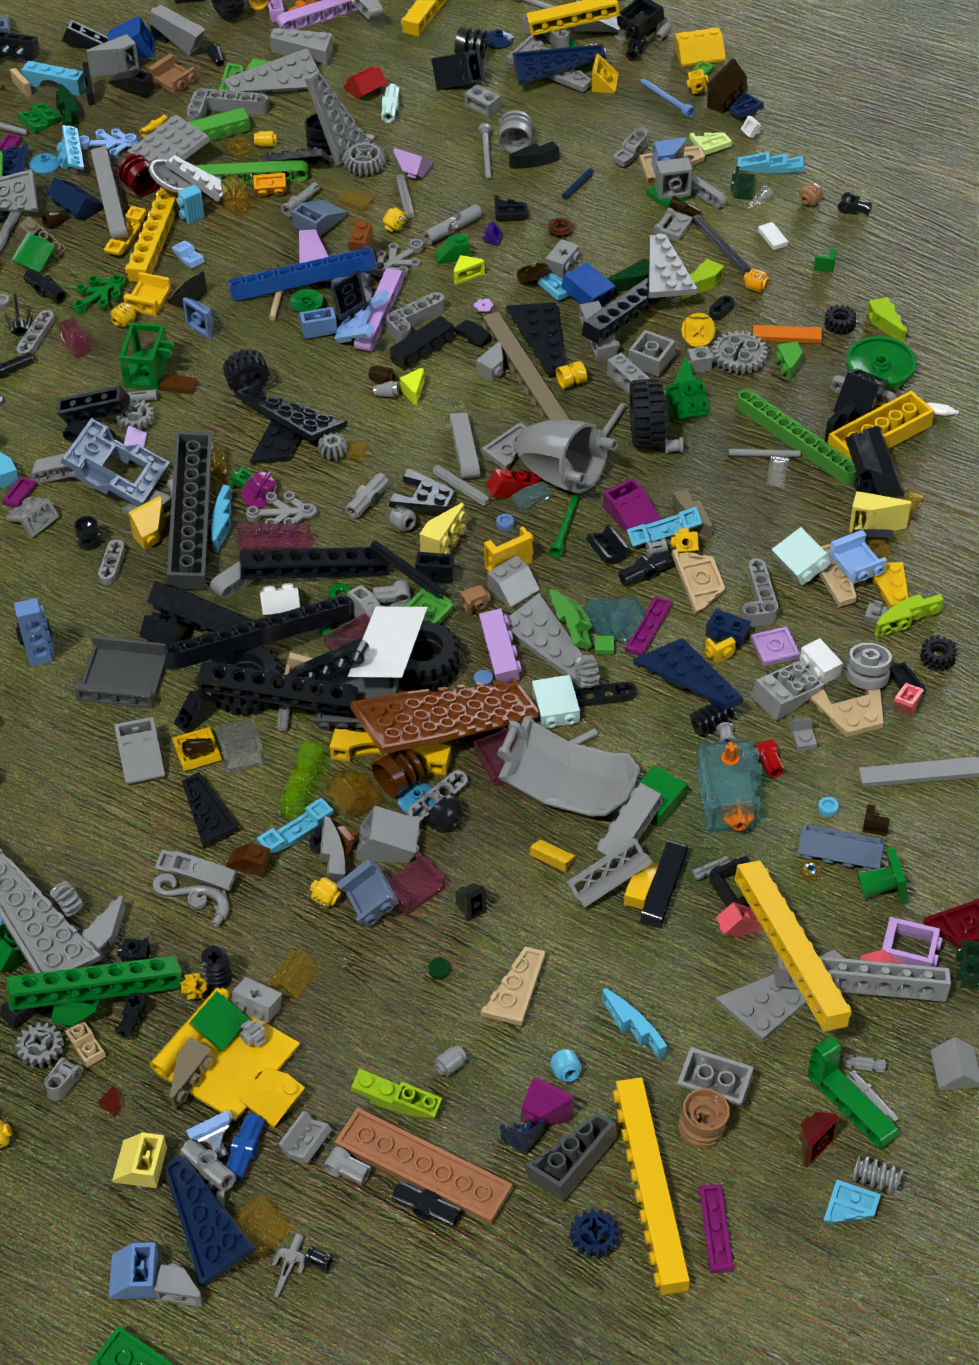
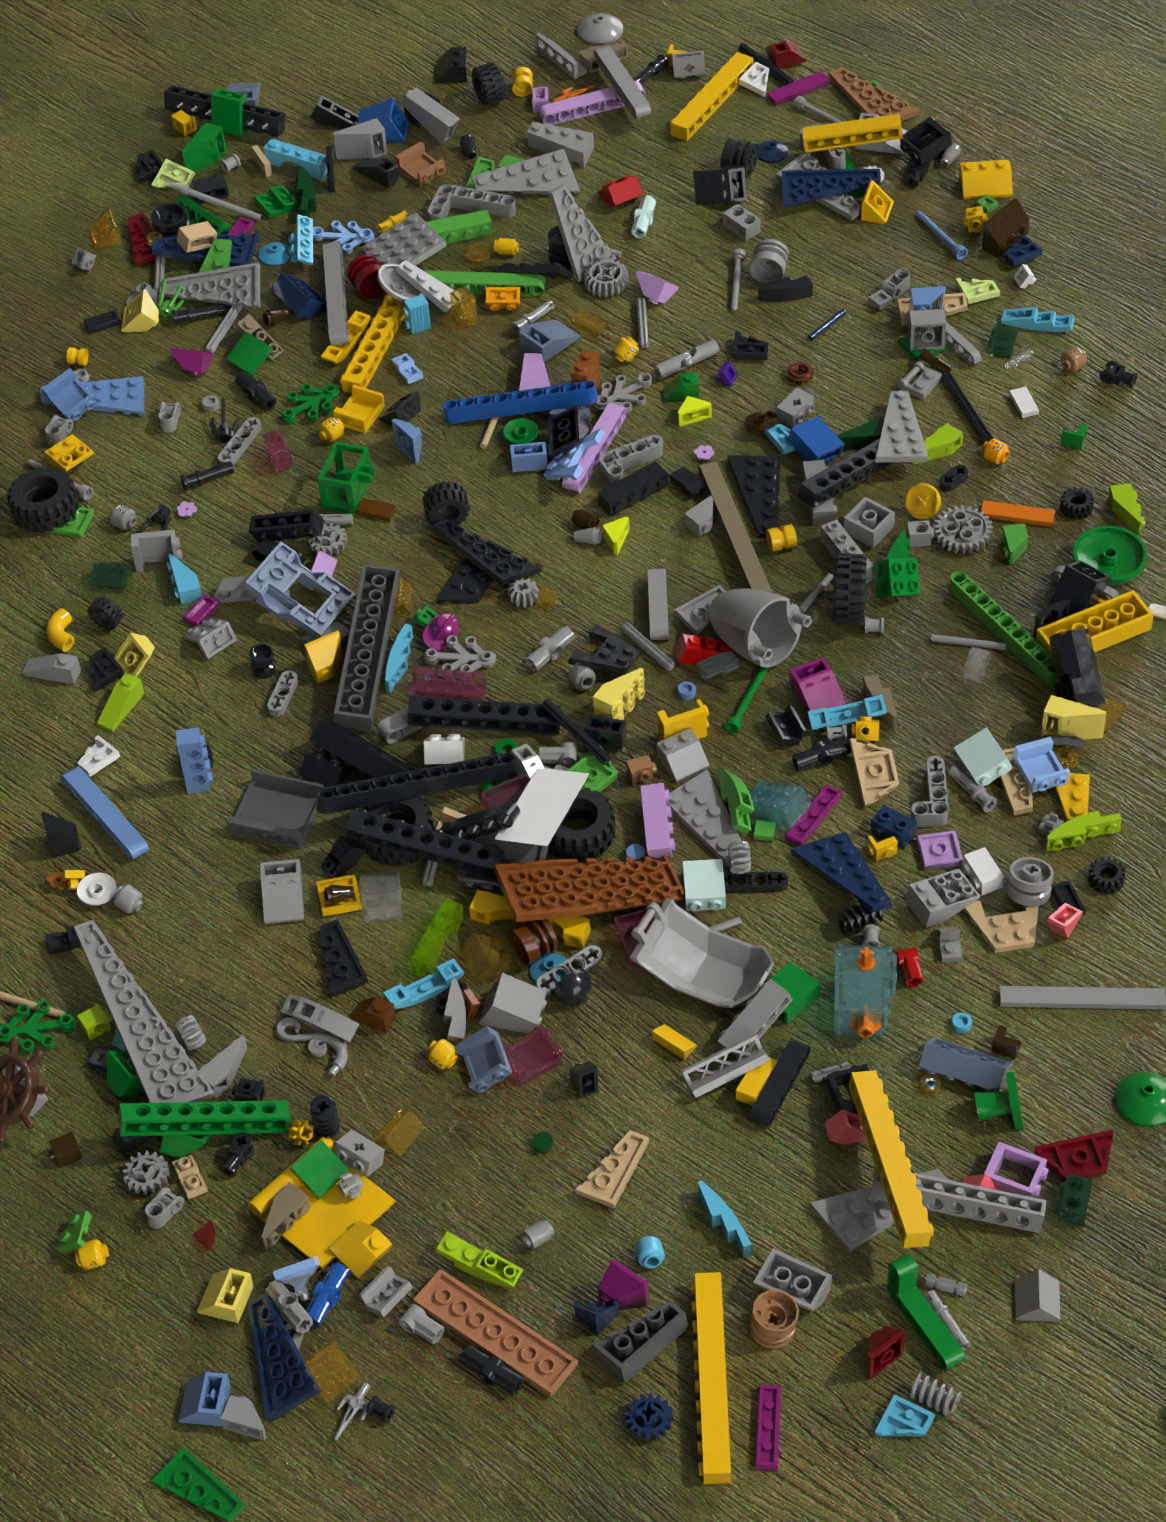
camera: 10 degrees right, 0 degrees up
none -> light grey pin [948,765,997,812]

